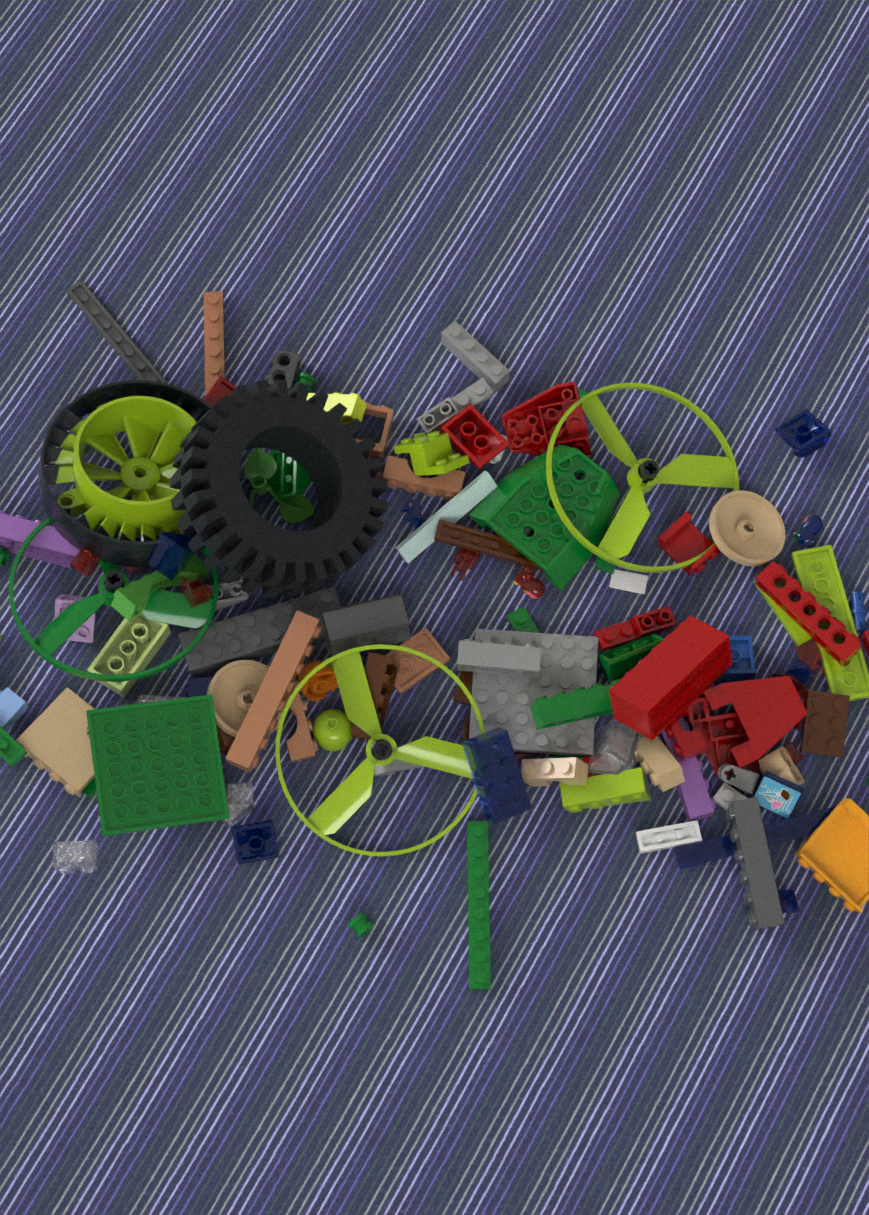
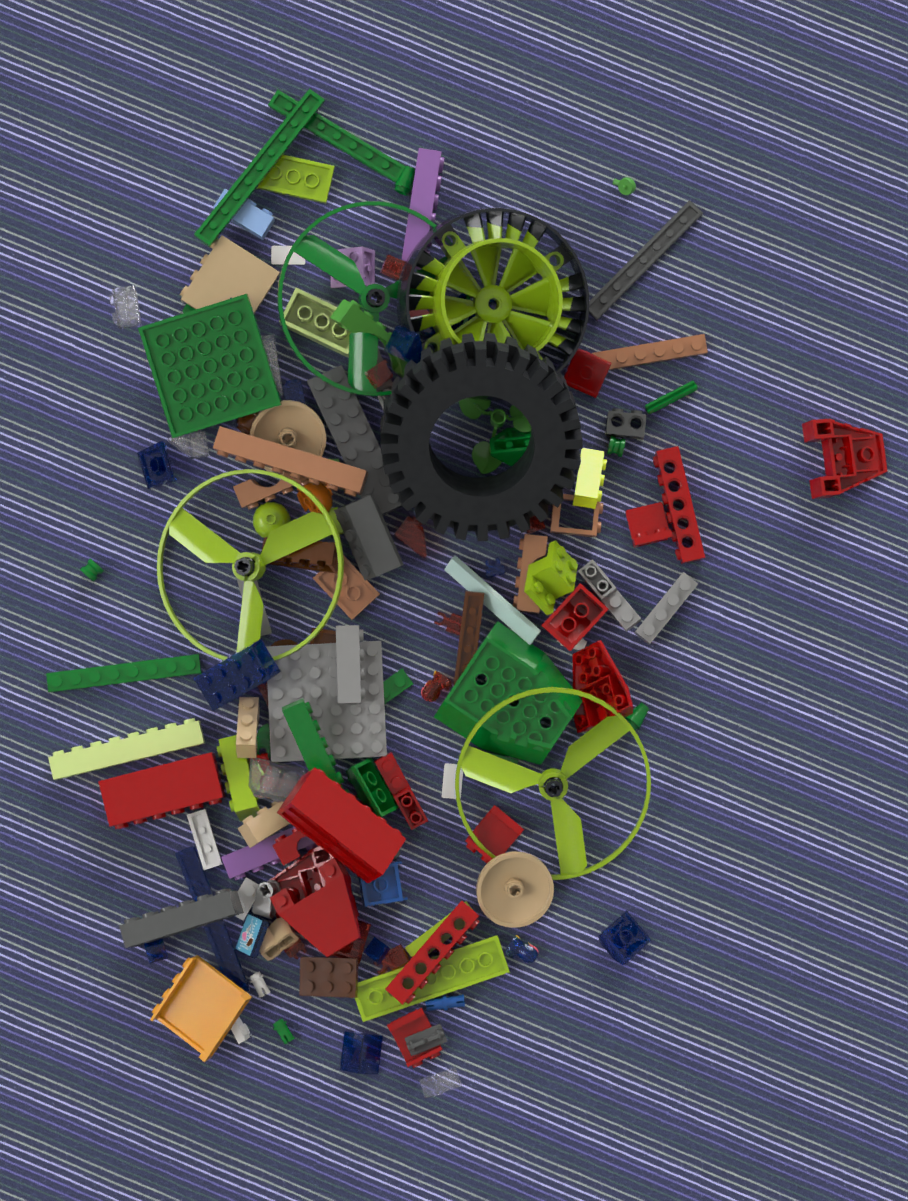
camera: 85 degrees right, 15 degrees up
none -> yellowish green brick [48,718,205,780]
none -> red brick [98,752,226,829]
none -> white pin [249,971,270,998]
none -> white sticker [271,246,305,265]
none -> clear red slope [394,516,427,559]
none -> bright green piece [613,177,636,195]
none -> red bracket [625,502,673,548]
none -> green axle [645,381,698,414]
none -> red brick [653,446,705,564]
none -> red wedge [802,419,887,499]

